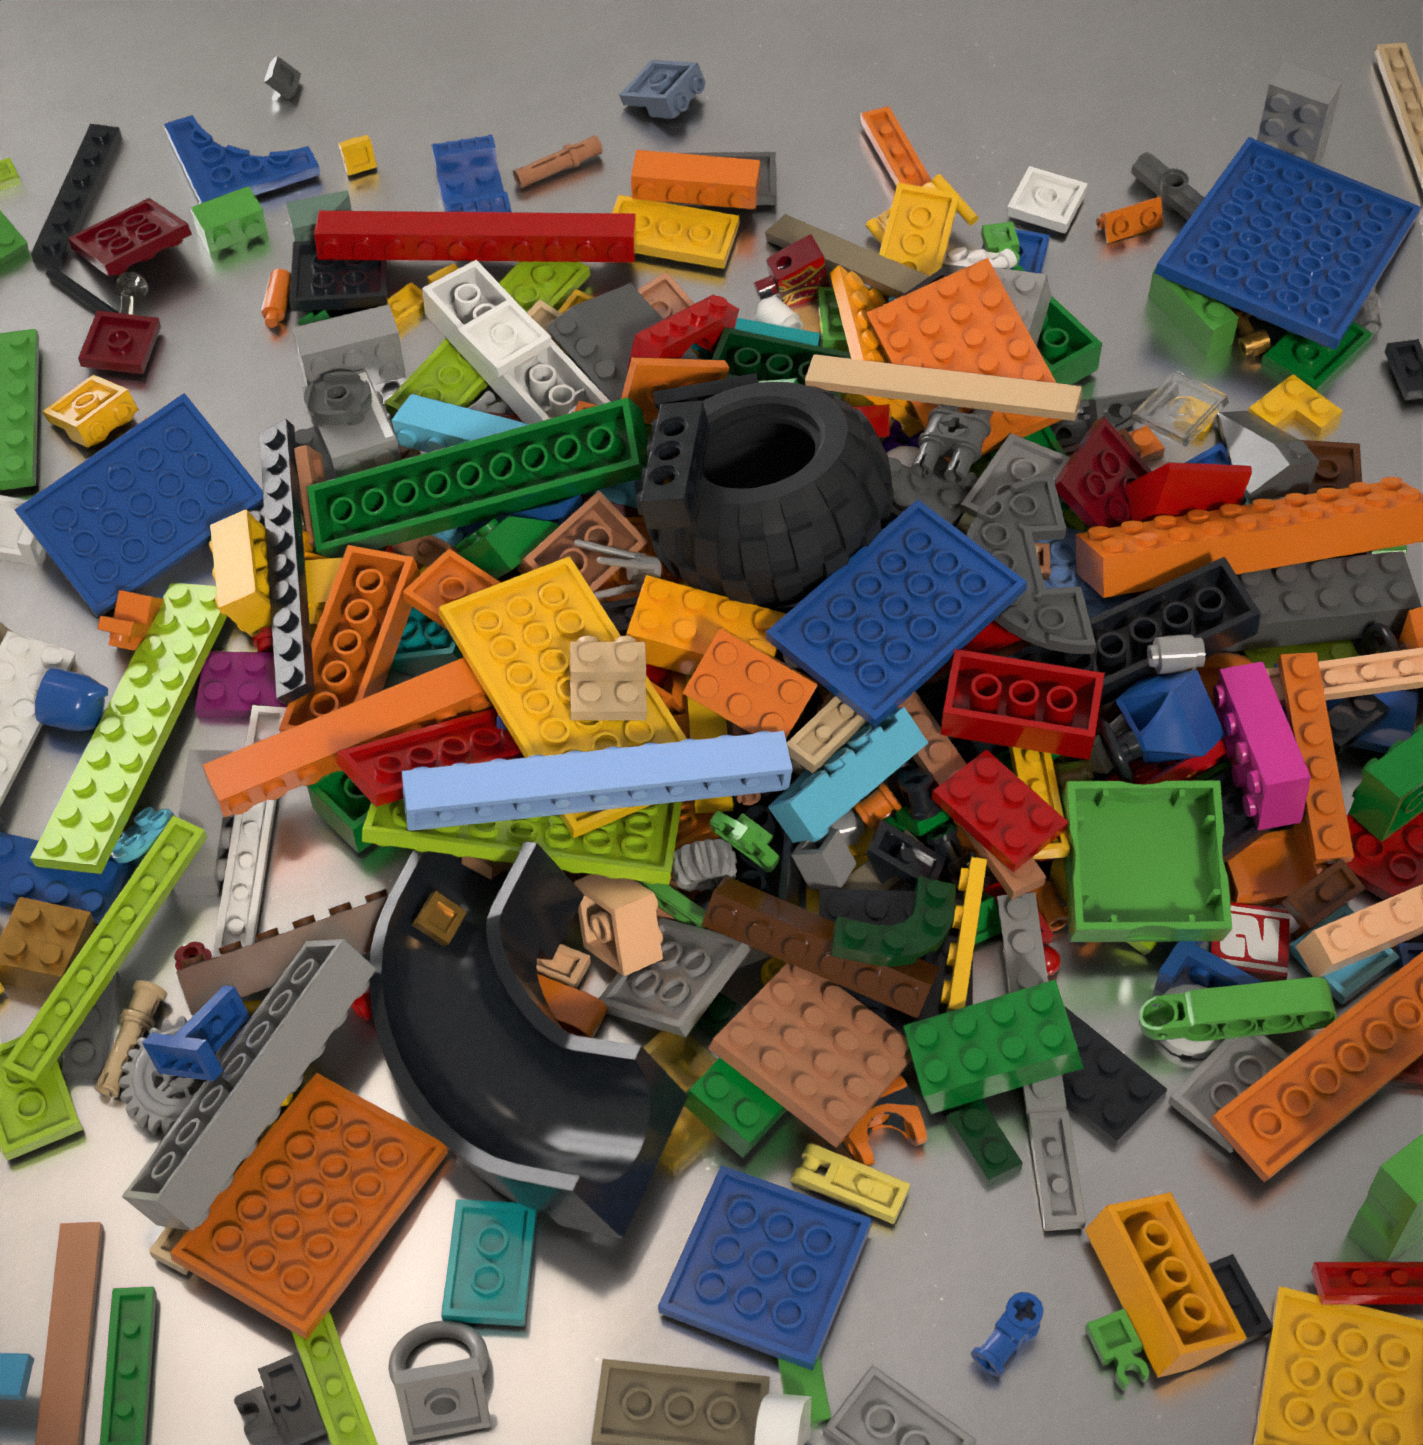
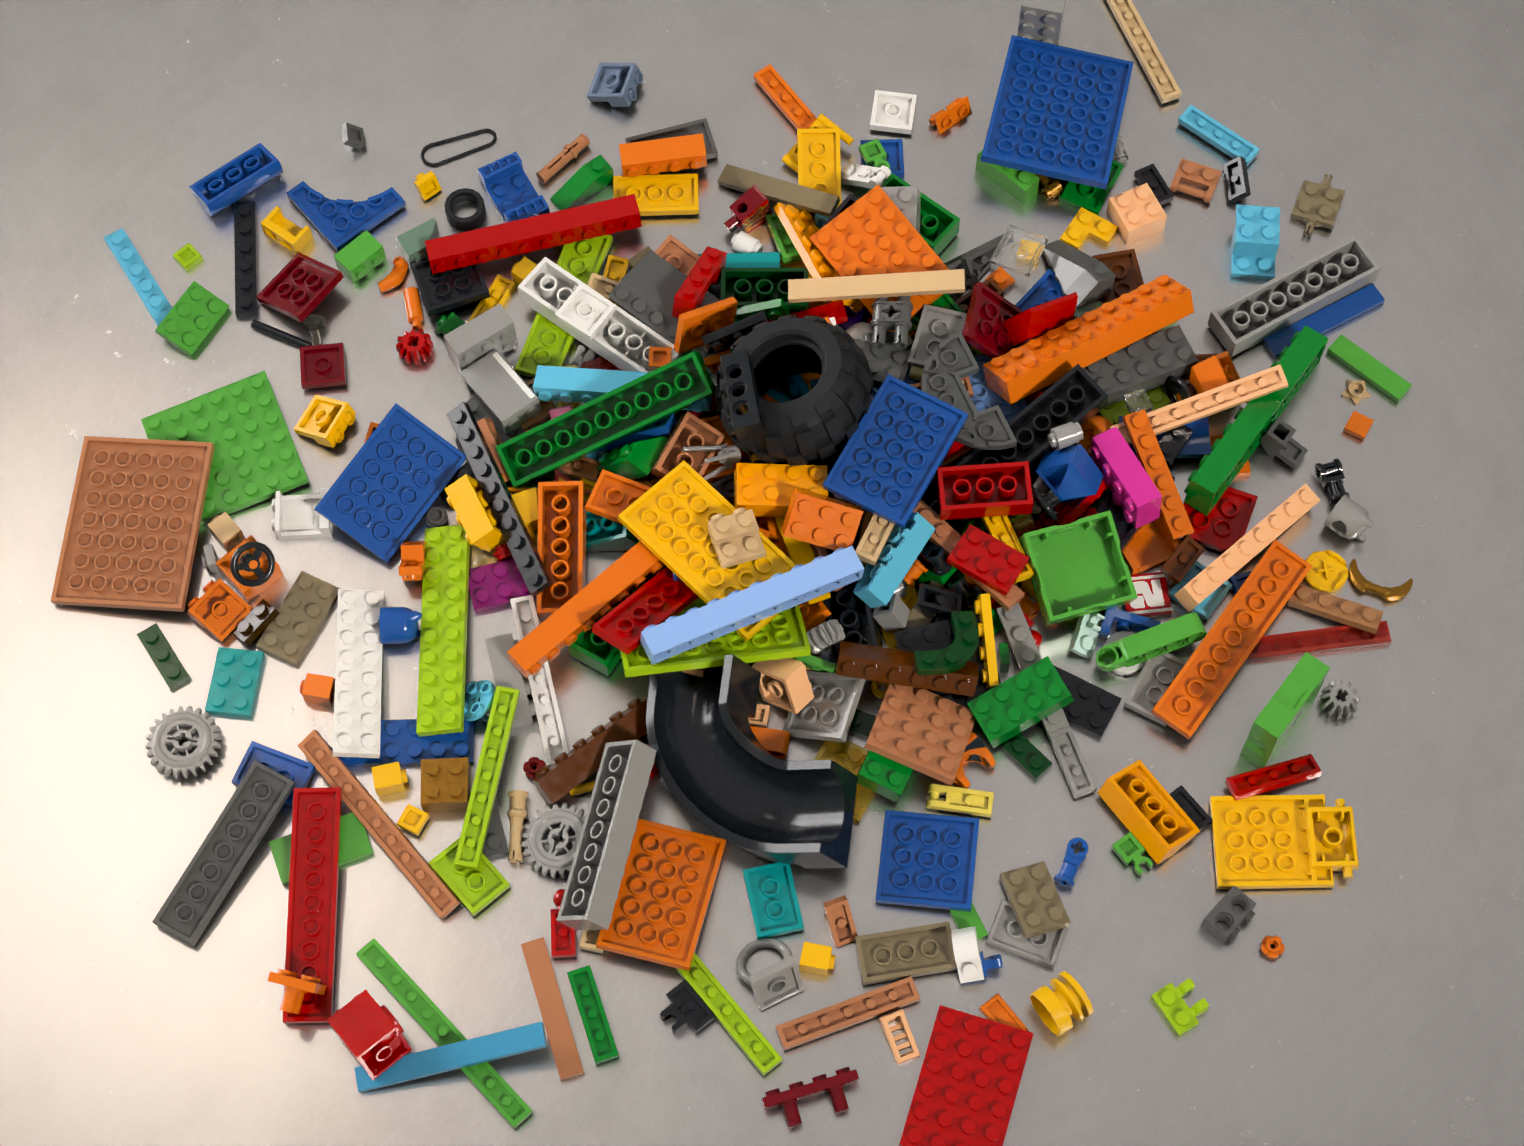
camera: 15 degrees left, 10 degrees up
blue bracket [142,985,250,1081] -> none
dark grey plate [303,371,372,426] -> none
pearl gold plate [412,891,467,946] -> none
bright green plate [709,810,779,873] -> none
dark grey piece [1131,152,1205,220] -> none
none -> blue brick [189,143,283,217]
none -> yellow panel [261,206,313,255]
none -> orange arm [377,256,408,293]
none -> red gear [396,327,434,365]
none -> black piece [421,128,497,166]
none -> dark grey plate [425,507,448,528]
none -> black tyre [444,188,486,231]
none -> green slope [550,154,614,211]
none -> red plate [550,889,576,958]
none -> yellow brick [799,942,836,976]
none -> nougat slope [823,895,858,947]
none -> green tile [997,643,1010,673]
none -> dark tan plate [999,861,1071,939]
none -> light aqua plate [1068,612,1105,659]
none -> light nougat brick [1107,183,1167,245]
none -> clear plate [1123,389,1153,414]

